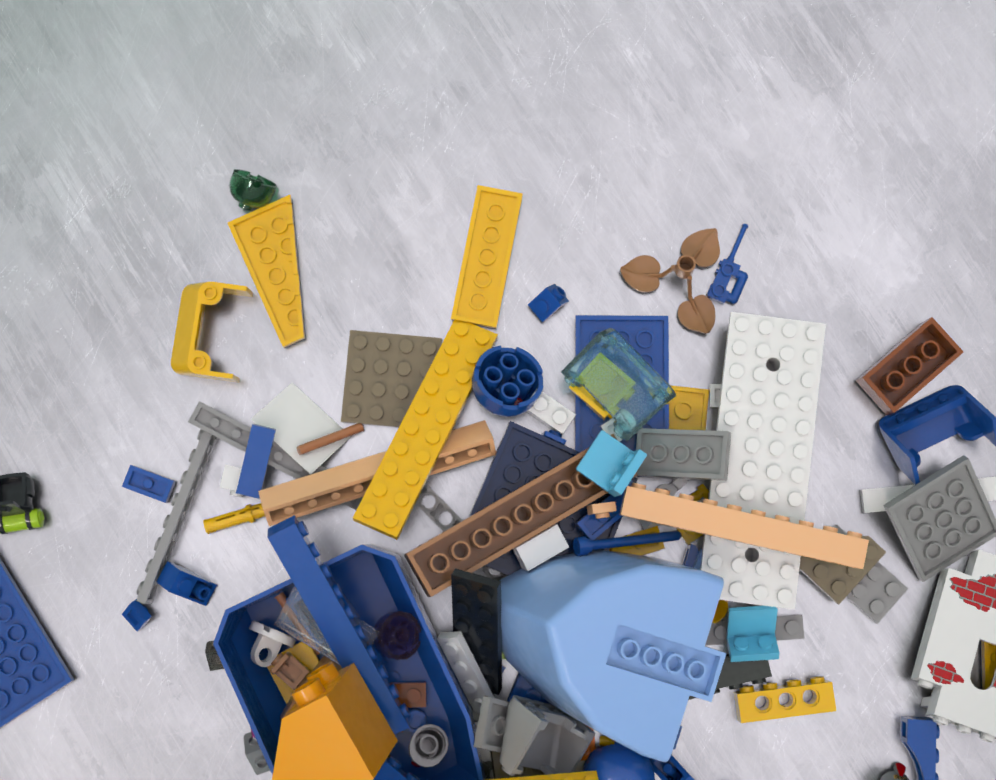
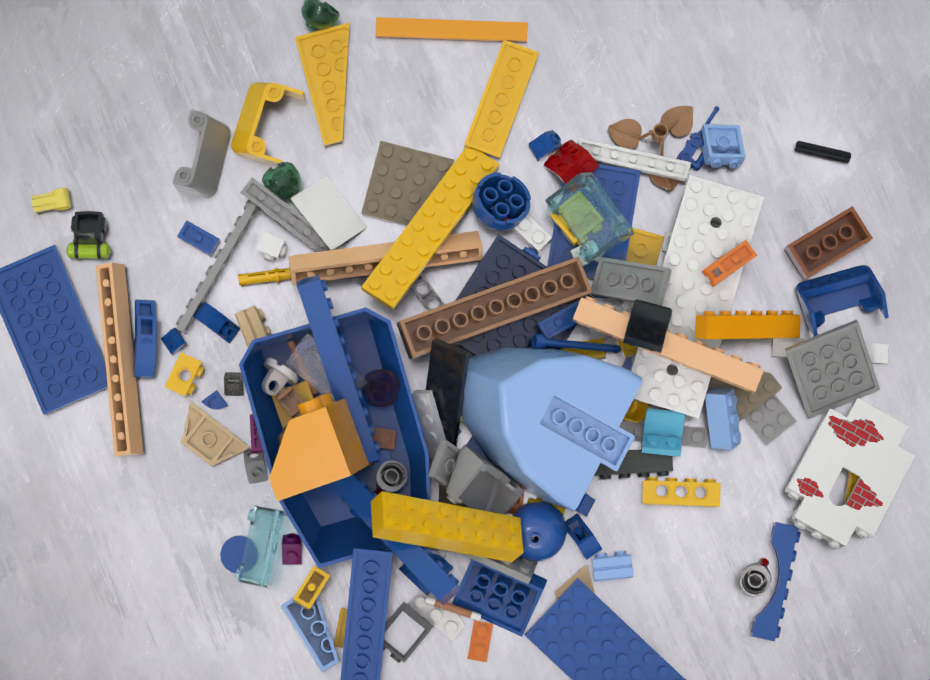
camera: 10 degrees right, 0 degrees up
blue tile [236,424,276,499] -> none
nougat bar [297,423,364,455] -> none
white hinge [513,524,569,571] -> none
medium azure bracket [576,430,647,497] -> none
light nougat plate [587,501,617,519] -> none
none -> light nougat brick [96,263,144,456]
none -> blue slope [134,299,156,378]
none -> yellow brick [164,352,205,398]
none -> light grey windscreen [172,109,231,198]
none -> tan wing [181,402,250,467]
none -> blue tile [201,390,229,410]
none -> tan brick [234,305,272,347]
none -> clear green cylinder [262,162,301,200]
none -> light orange tile [376,17,528,42]
none -> red bracket [544,140,599,192]
none -> white tile [578,138,691,182]
none -> black bracket [623,299,672,353]
none -> light orange brick [695,310,801,339]
none -> light blue plate [701,124,746,169]
none -> orange plate [702,240,757,287]
none -> light blue brick [705,387,741,450]
none -> black axle [795,141,851,163]

